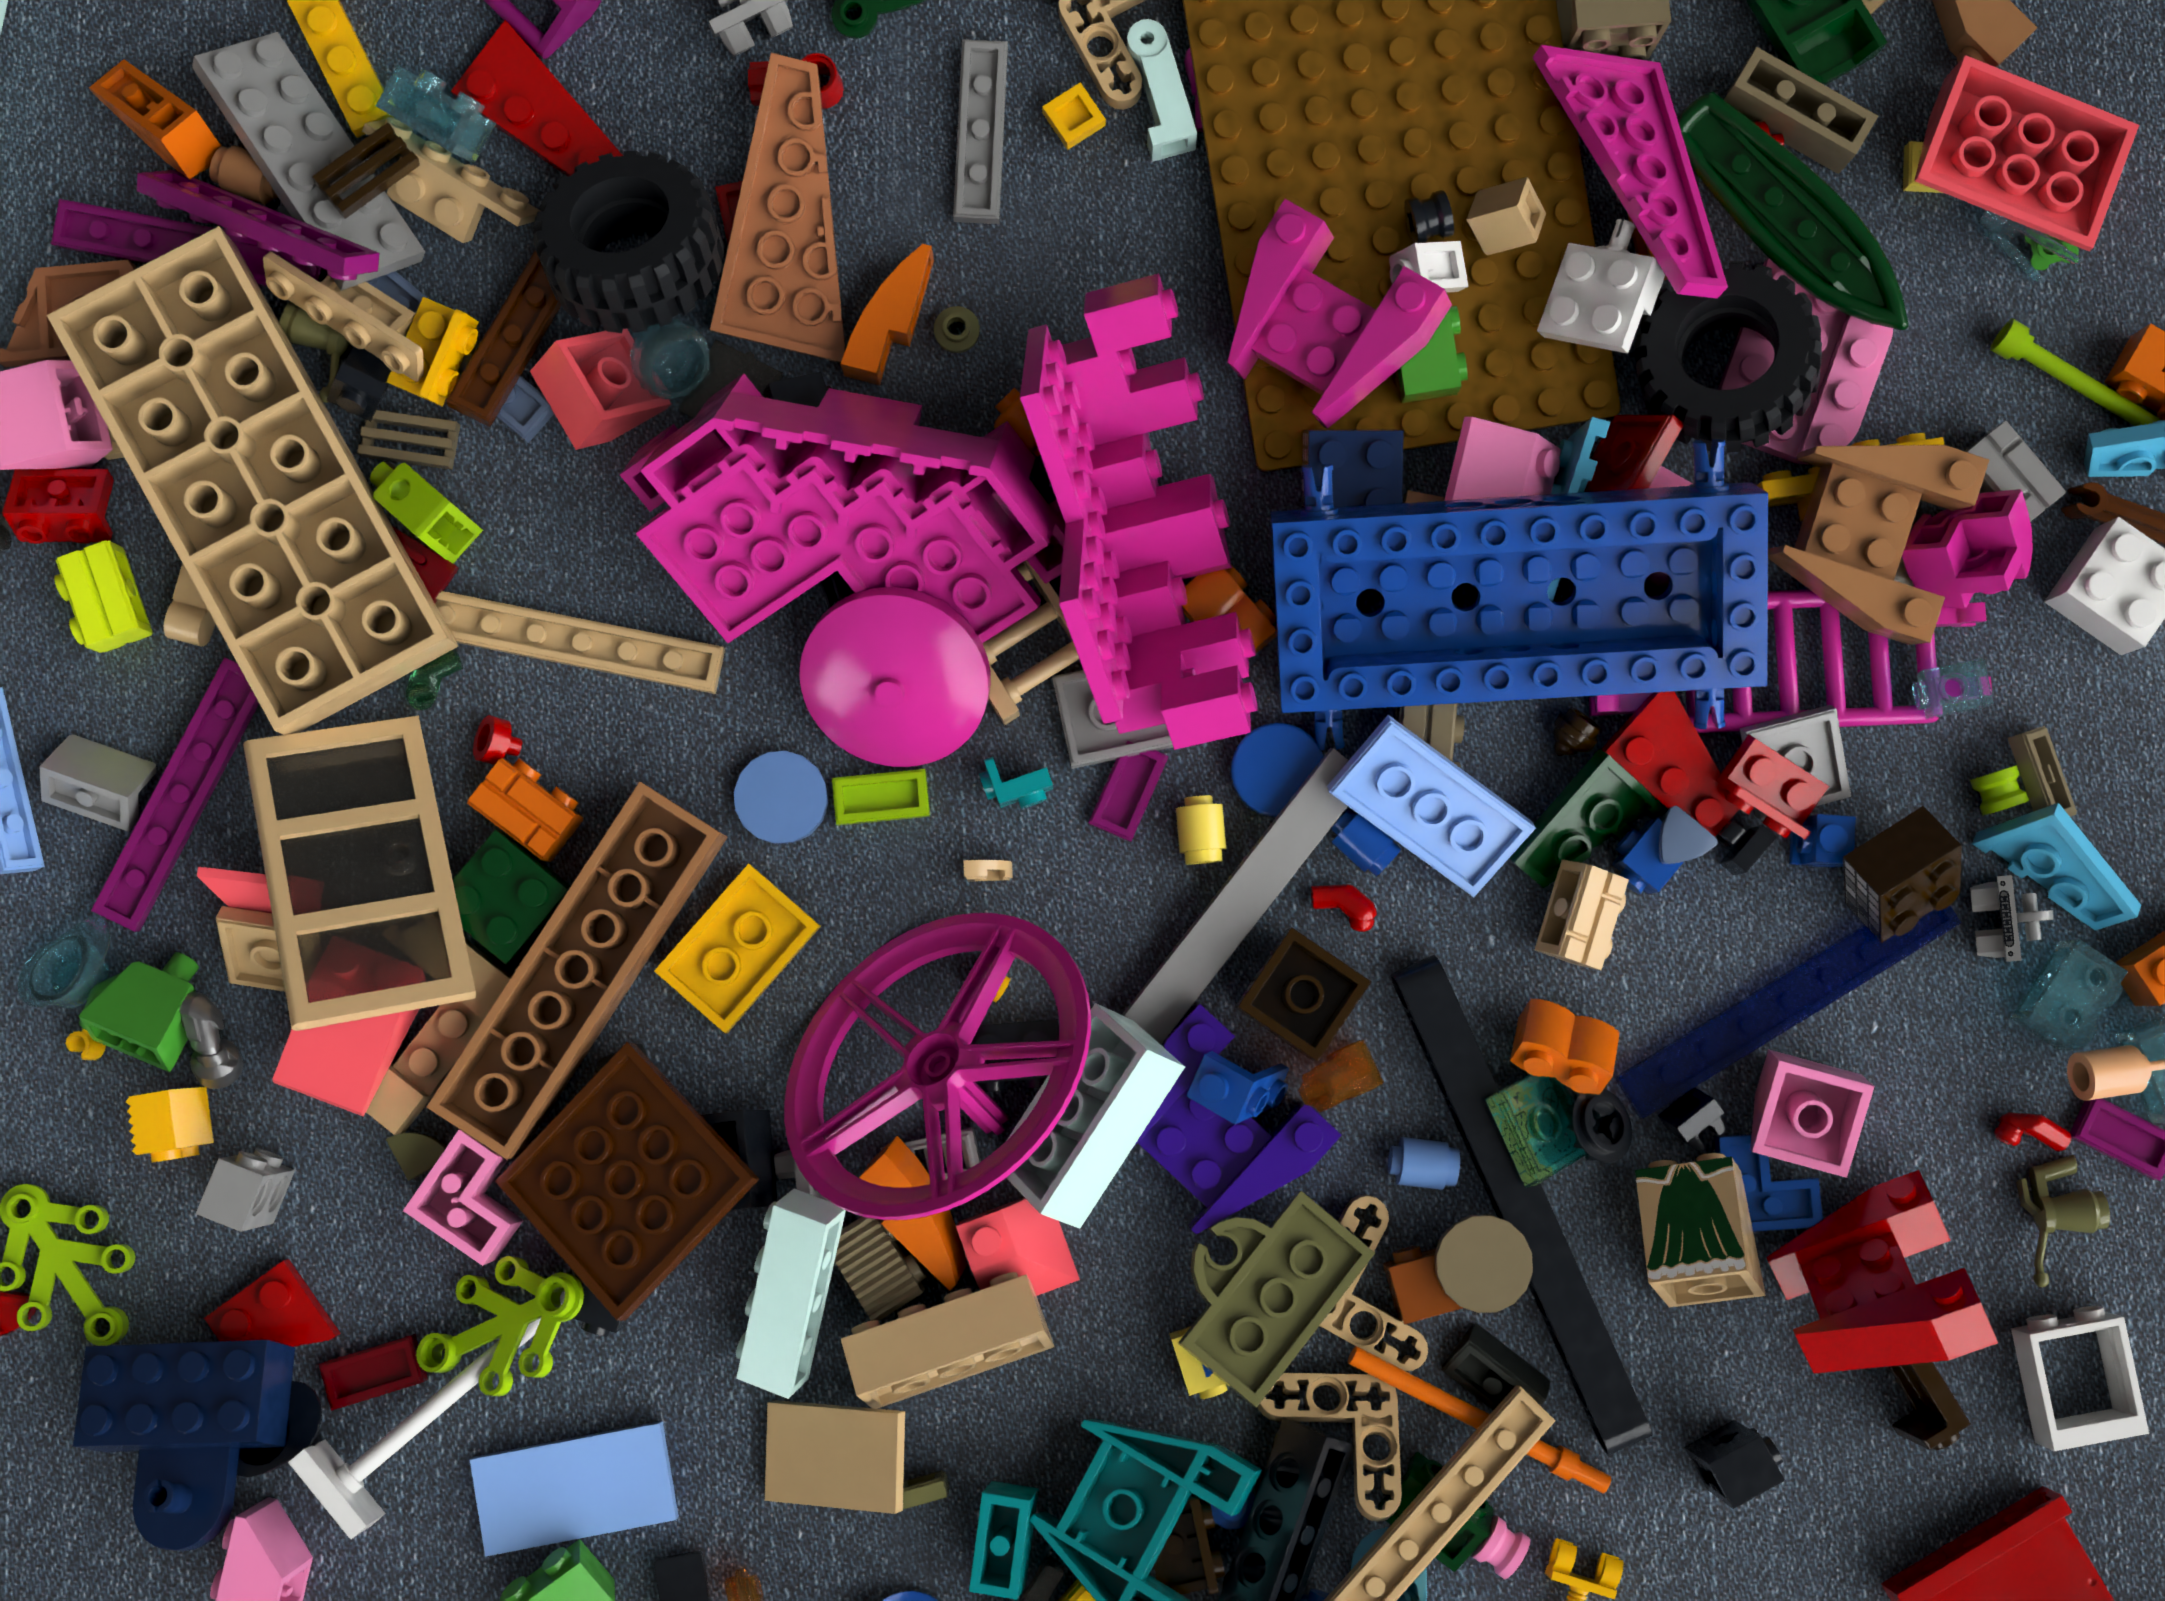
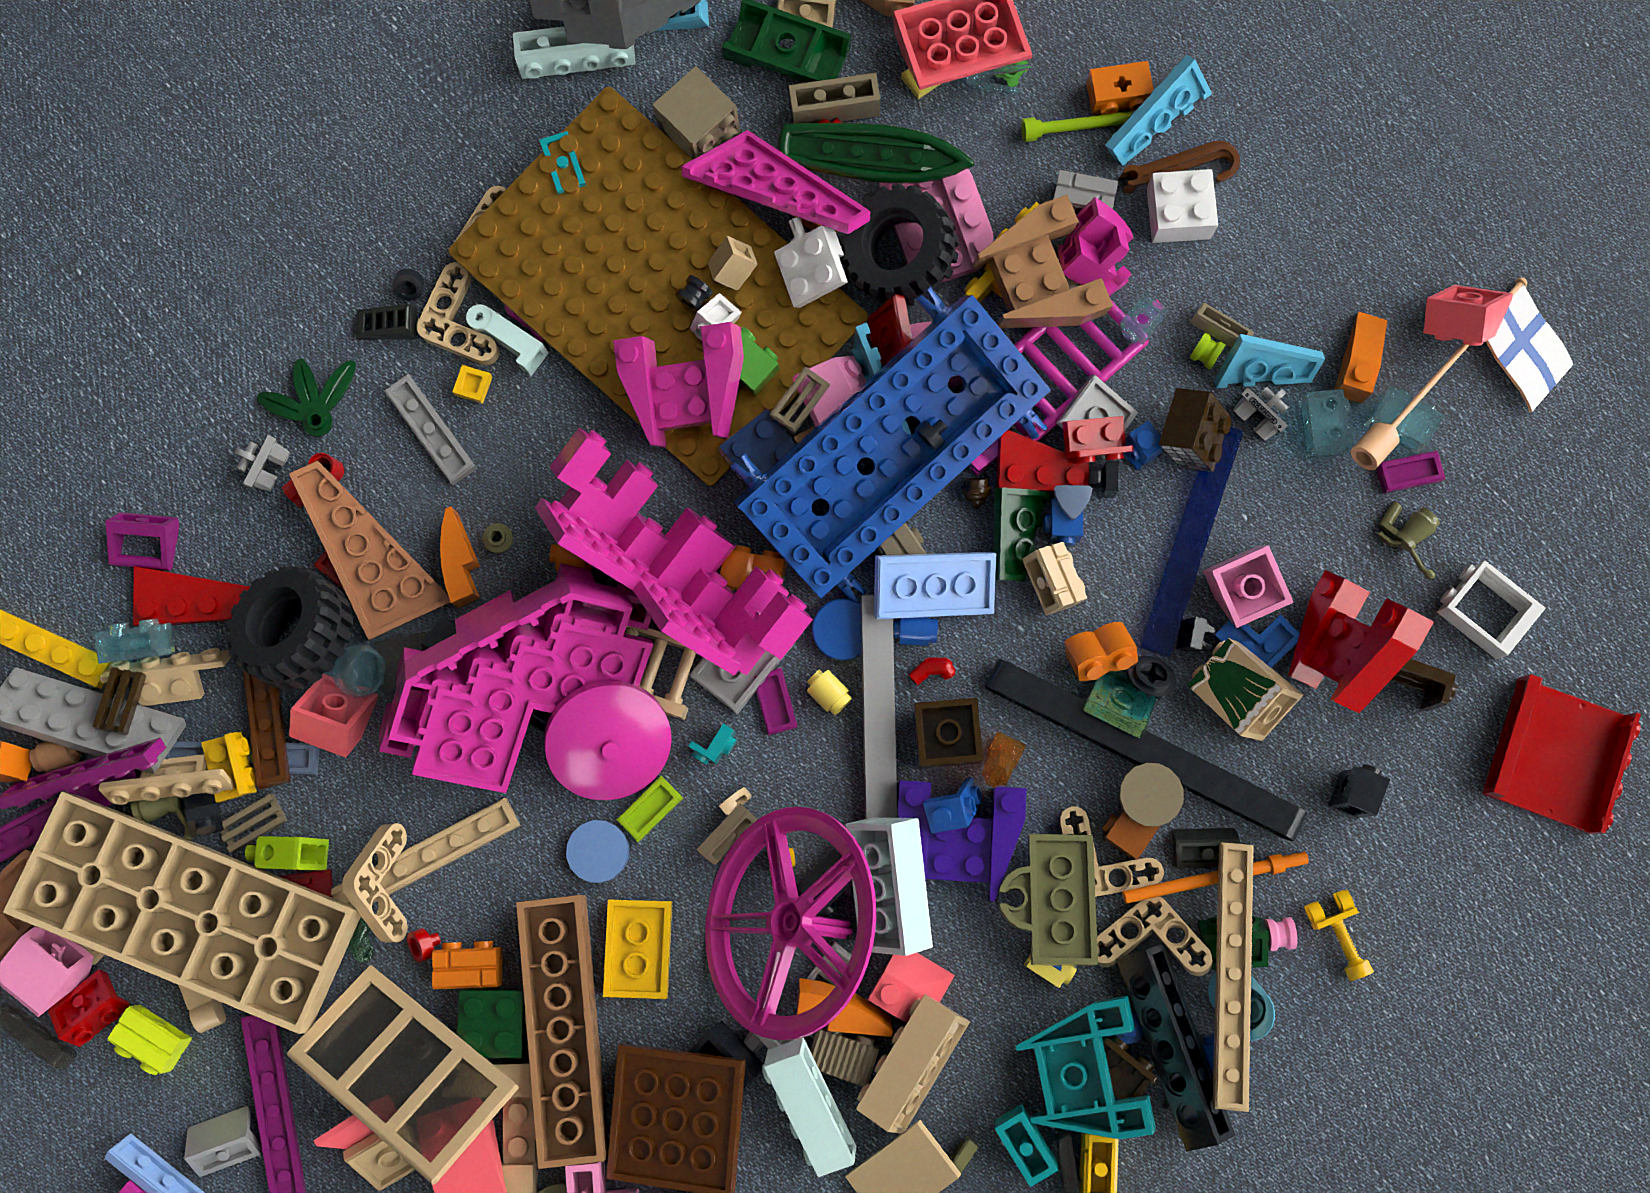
camera: 30 degrees left, 5 degrees down
medium blue brick [1388,1137,1460,1190] -> none
red arm [1994,1112,2071,1152] -> none
none -> tan beam [342,823,408,943]
none -> dark tan tile [696,803,757,865]
none -> dark tan tile [769,366,830,435]
none -> black tile [915,419,947,452]

